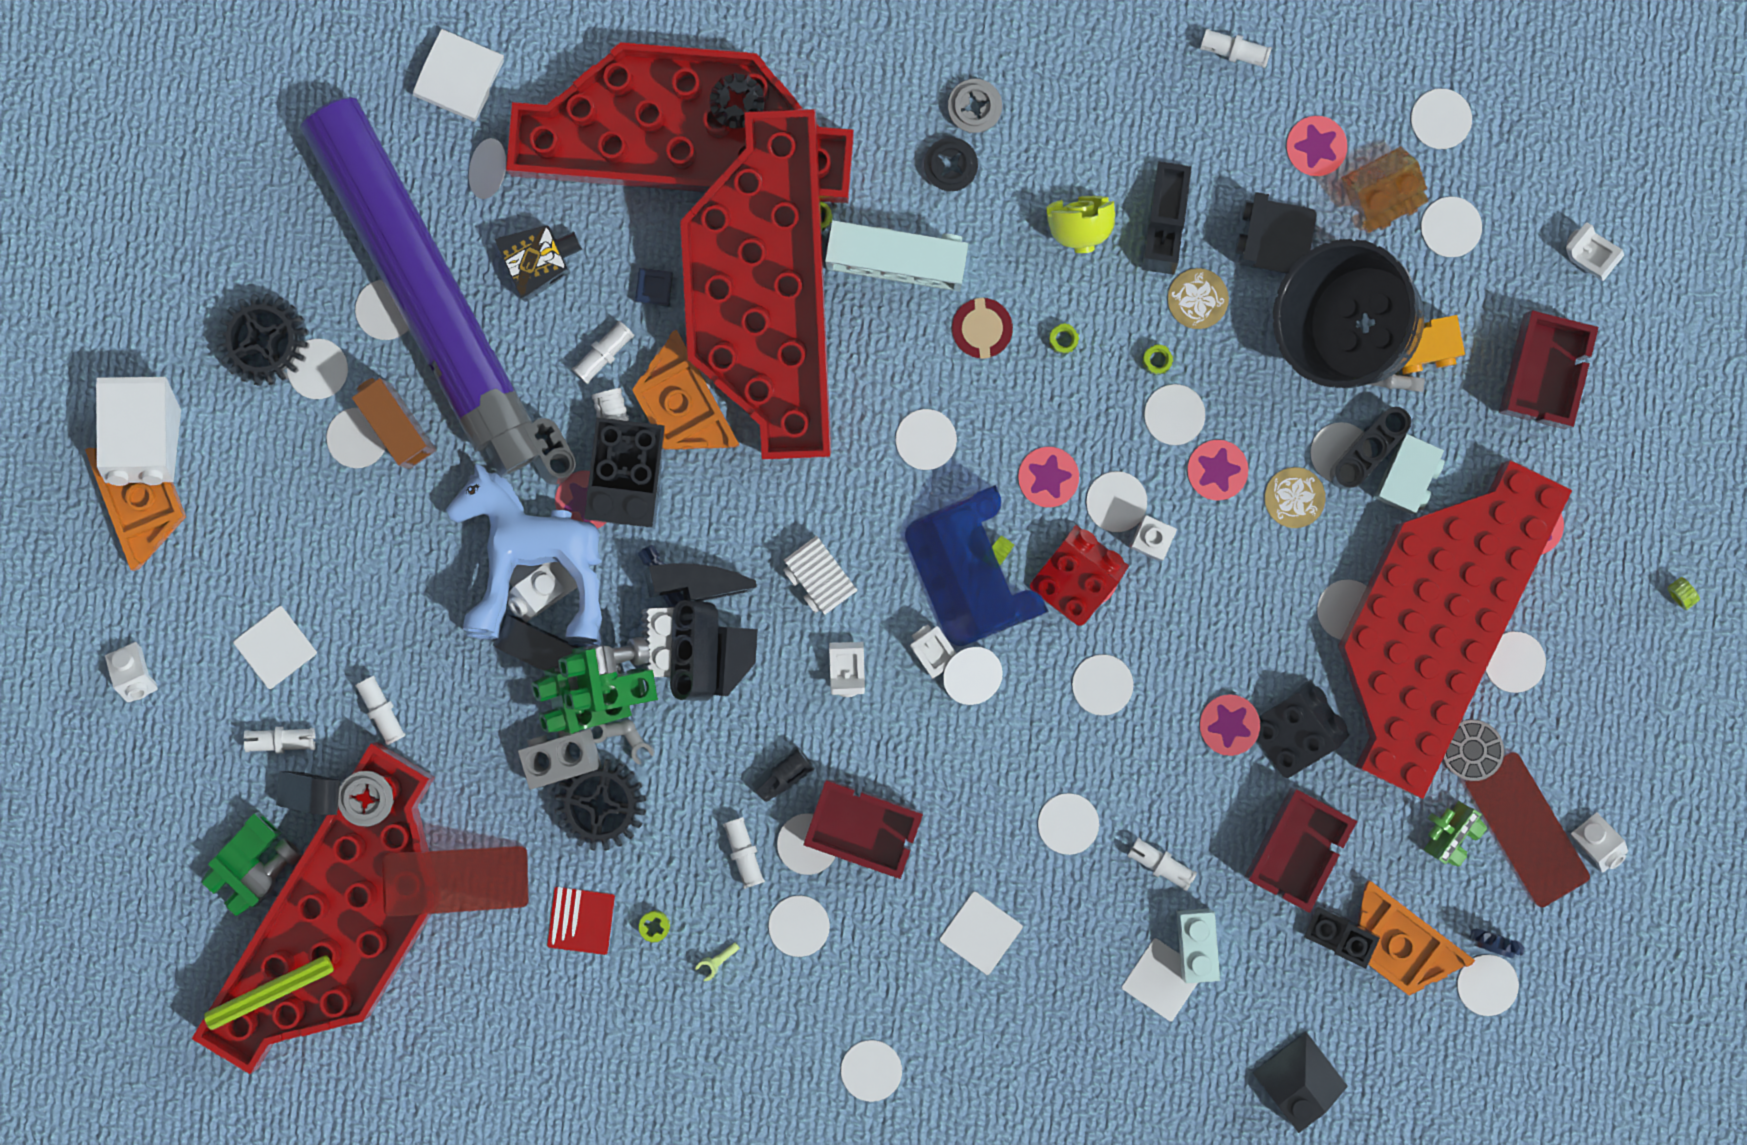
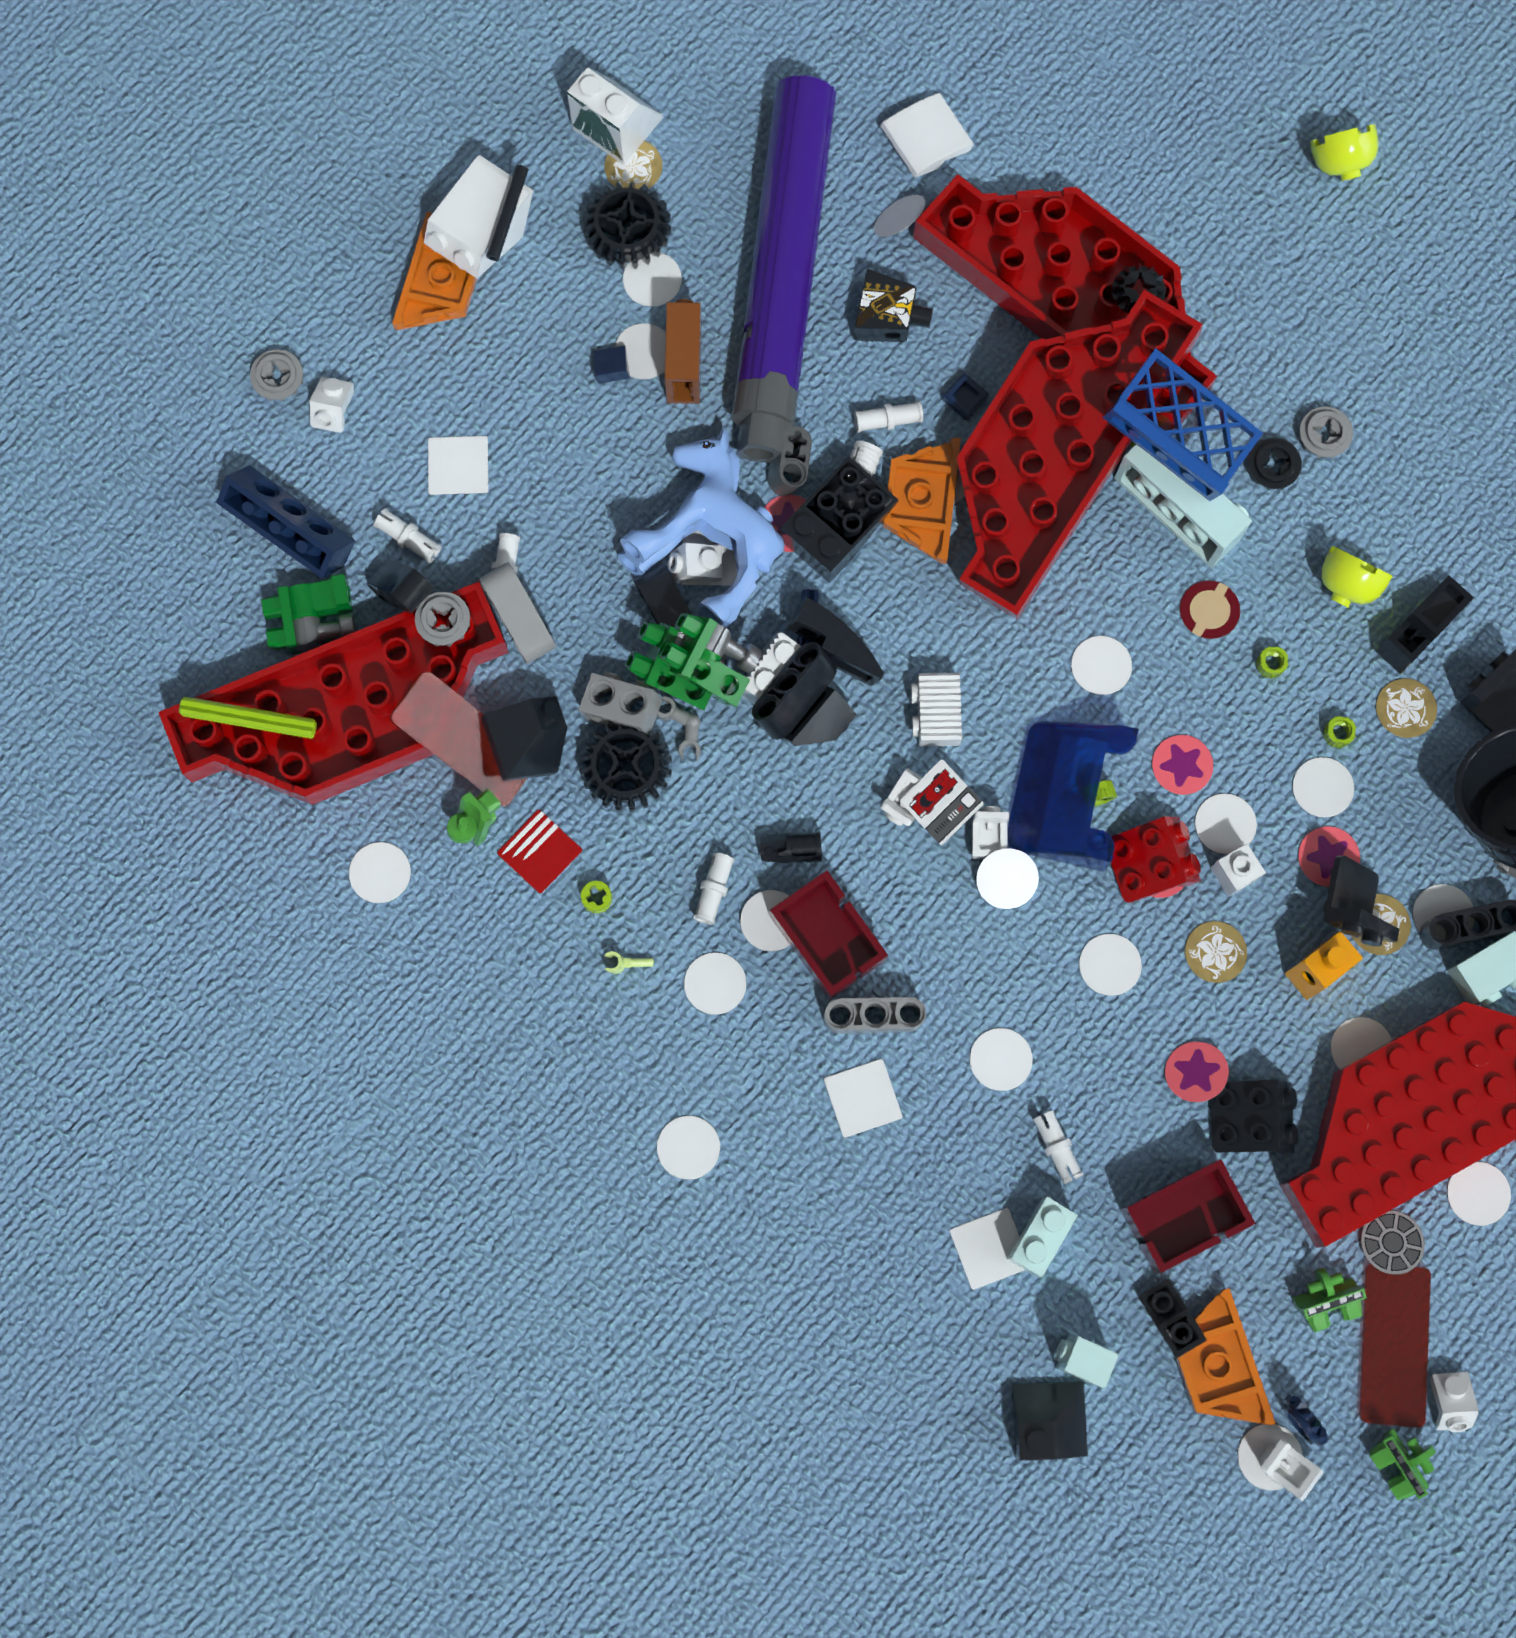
camera: 30 degrees right, 10 degrees down
white sticker [355,280,409,340] -> none
none -> dark blue brick [216,465,356,579]
none -> light grey gear [250,349,304,402]
none -> white sticker [349,842,411,903]
none -> bright green hips [446,789,501,846]
none -> light grey beam [478,562,557,664]
none -> black slope [481,696,567,781]
none -> black piece [486,165,529,262]
none -> white slope [567,67,663,165]
none -> dark blue slope [593,346,630,384]
none -> pearl gold sticker [604,141,663,189]
none -> light grey beam [823,997,926,1034]
none -> sticker [900,760,983,845]
none -> light aqua brick [1054,1335,1119,1389]
none -> blue fence [1102,348,1263,501]
none -> pearl gold sticker [1185,921,1247,983]
none -> white bracket [1261,1439,1324,1502]
none -> light orange torso [1284,931,1363,1001]
none -> black bracket [1323,855,1400,946]
none -> bright green hips [1369,1428,1436,1500]

